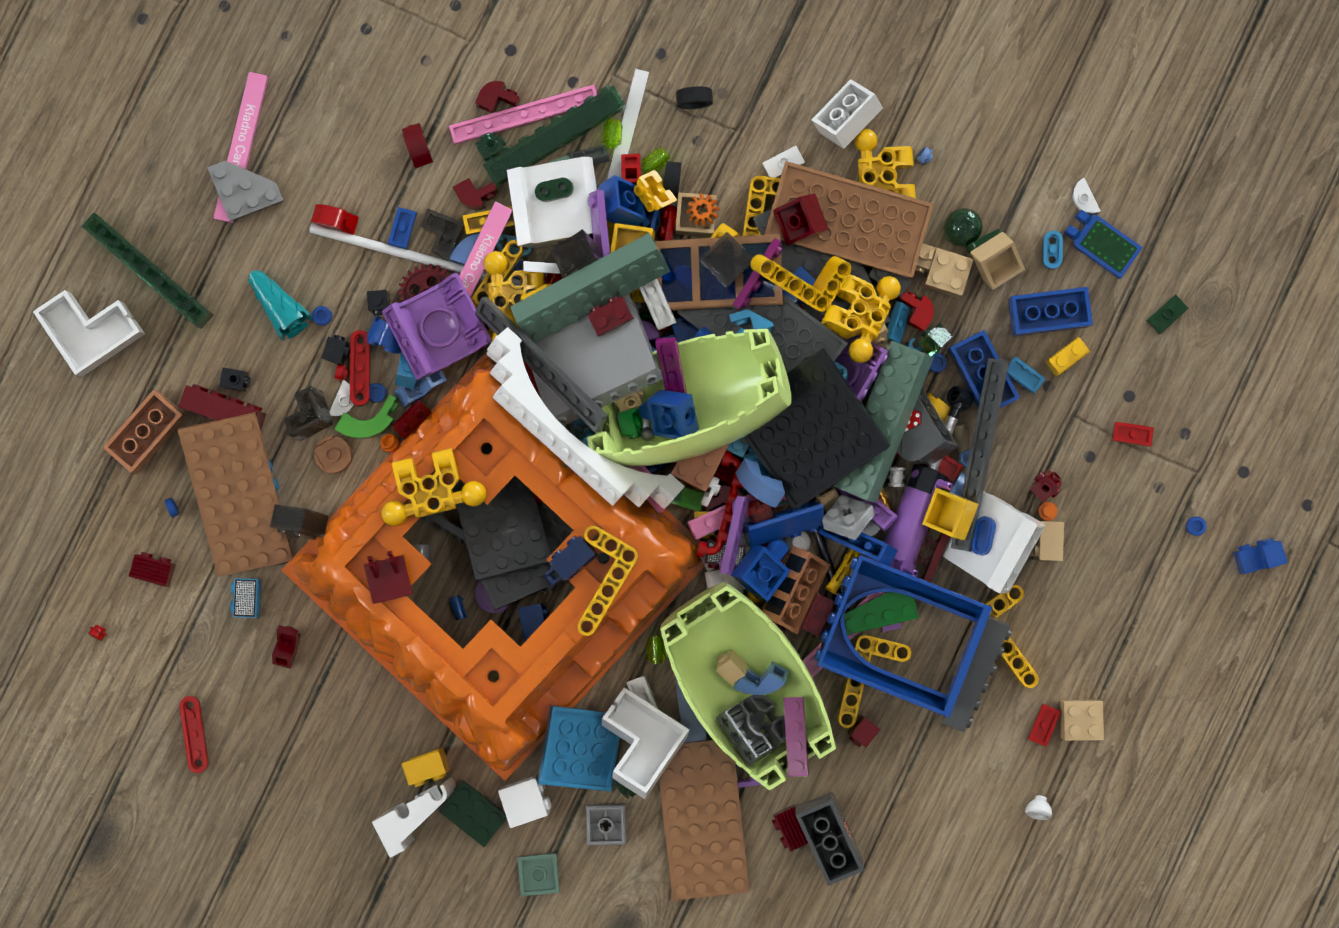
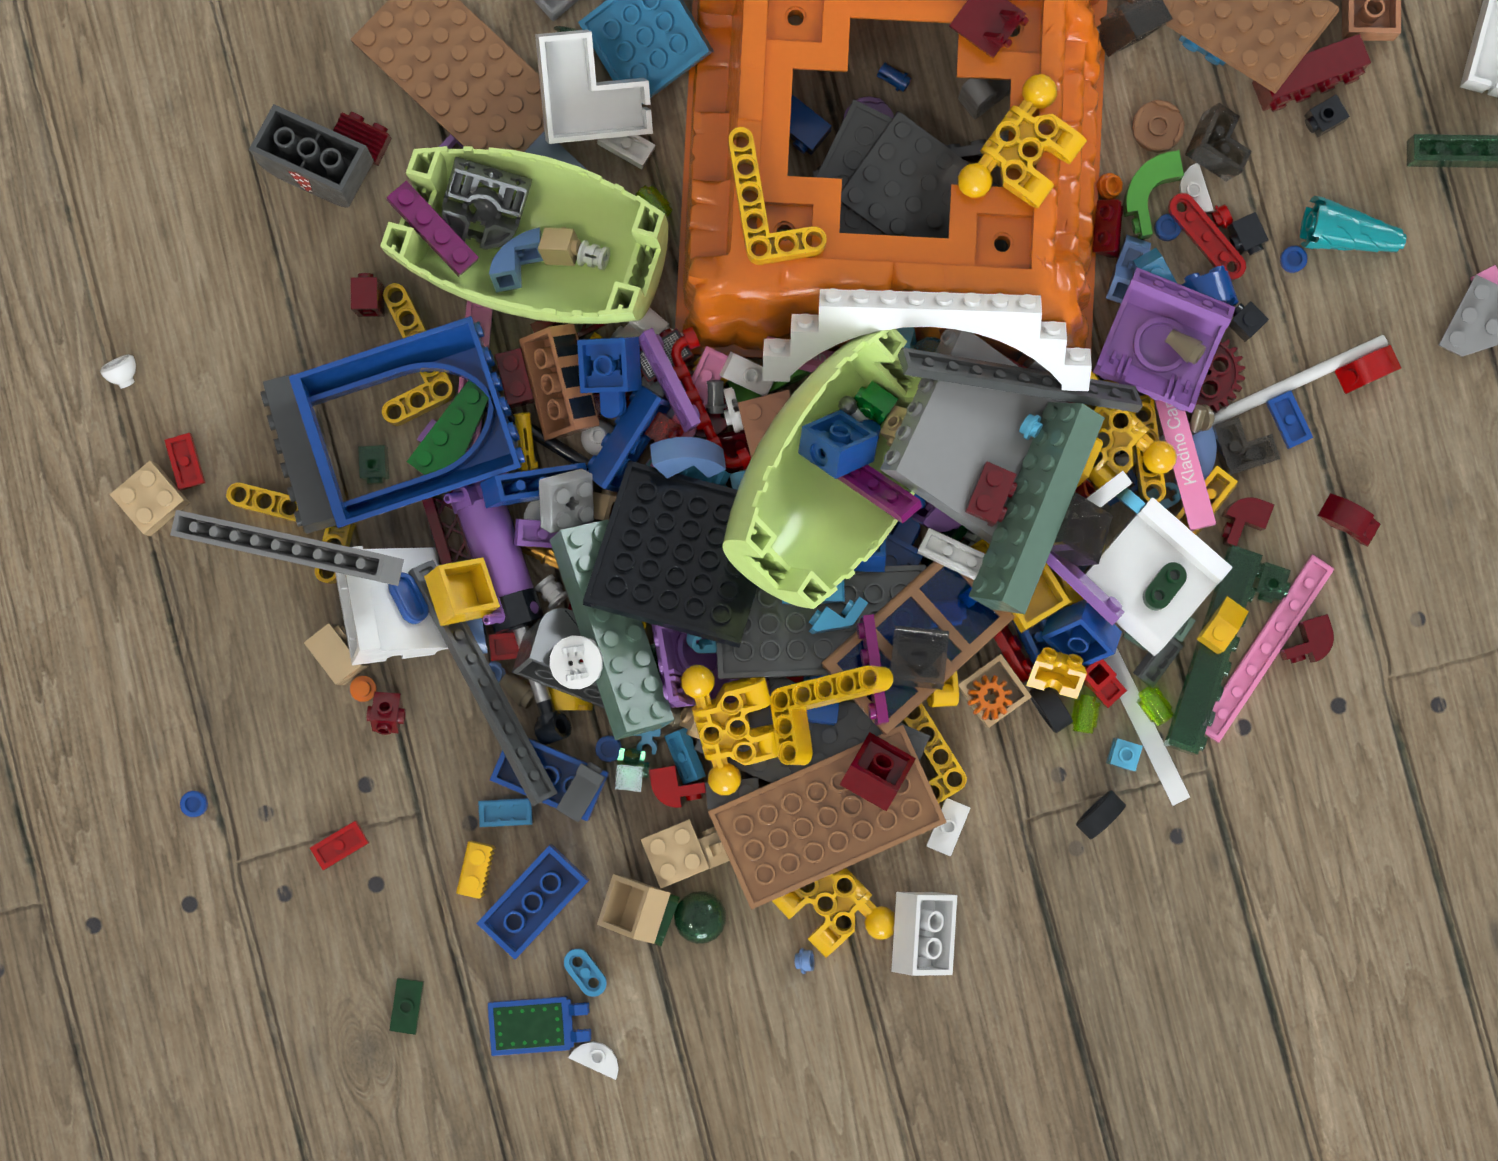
camera: 140 degrees right, 0 degrees up
dark blue brick [543,536,598,587] -> none
blue brick [1233,538,1288,574] -> none
none -> light grey brick [170,510,404,586]
none -> clear green brick [358,445,389,484]
none -> white plate [550,635,603,689]
none -> dark grey bracket [557,762,606,822]
none -> white bush [577,240,610,270]
none -> dark grey pin [705,380,726,414]
none -> white plate [719,352,774,396]
none -> medium azure plate [1019,414,1043,440]
none -> medium azure brick [1106,738,1143,771]
none -> medium azure beam [1116,488,1146,514]
none -> dark tan cone [1165,329,1206,365]
none -> dark tan plate [1189,404,1215,432]
none -> yellow slope [1196,596,1249,654]

